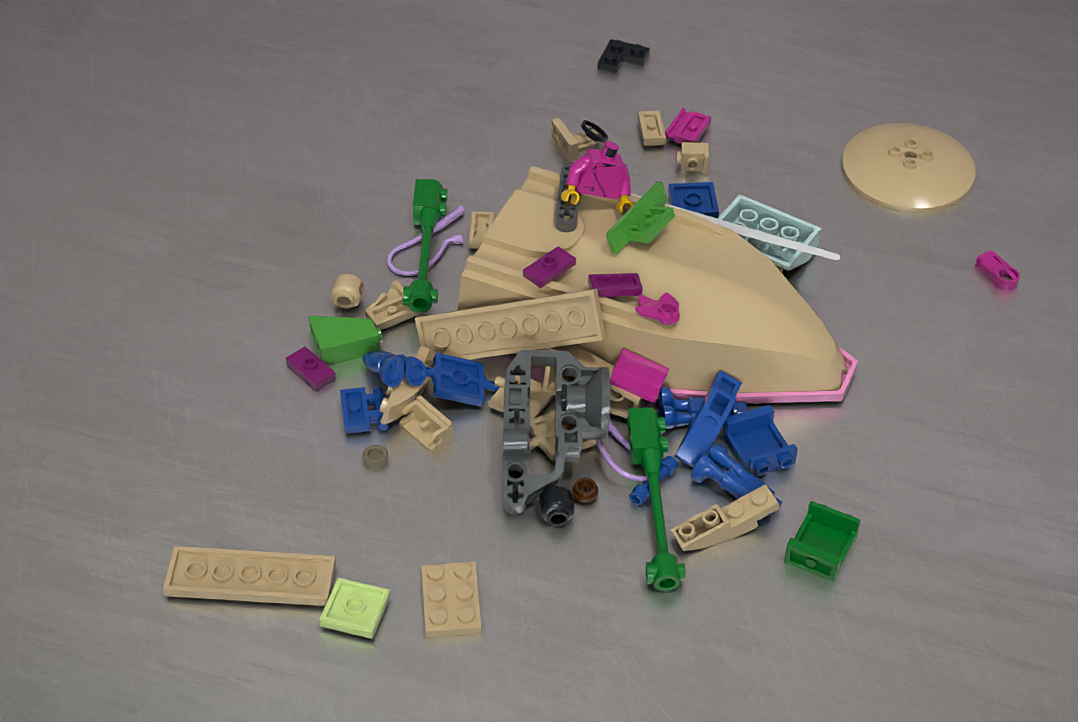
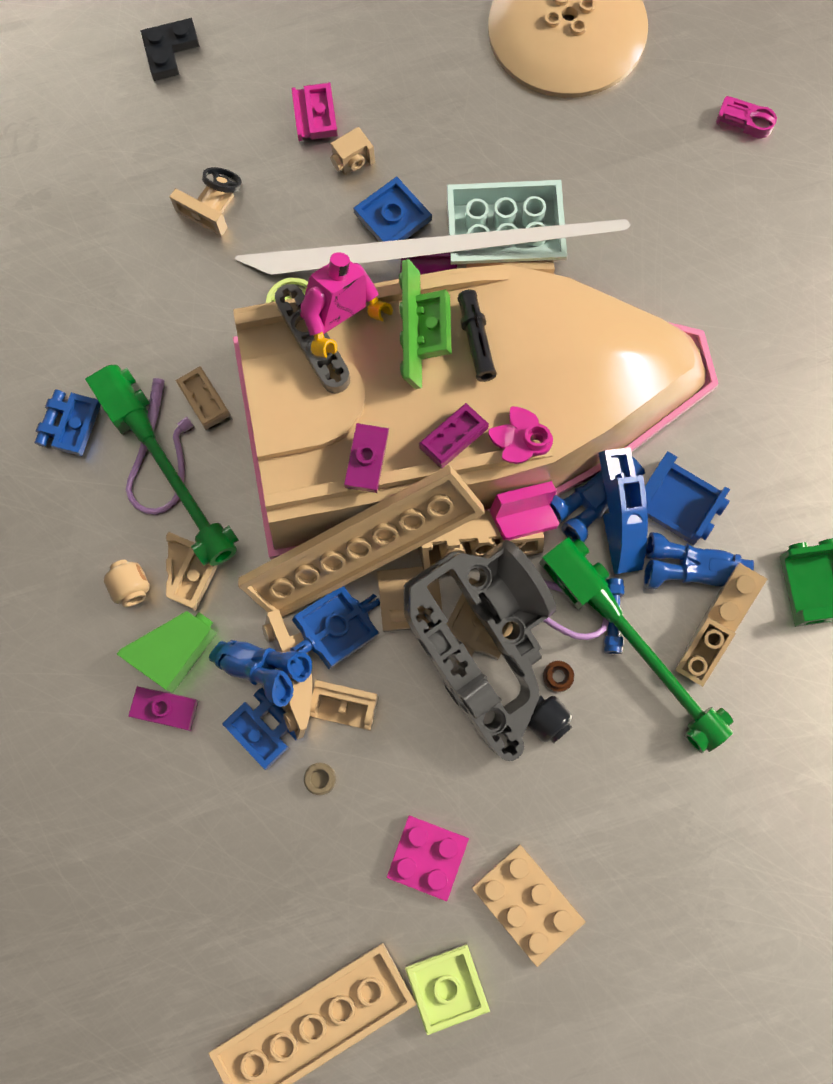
camera: 30 degrees left, 30 degrees up
tan plate [638,111,666,146] -> none
none -> blue plate [34,389,101,456]
none -> dark pink plate [386,815,469,901]
none -> black pin [457,289,497,382]

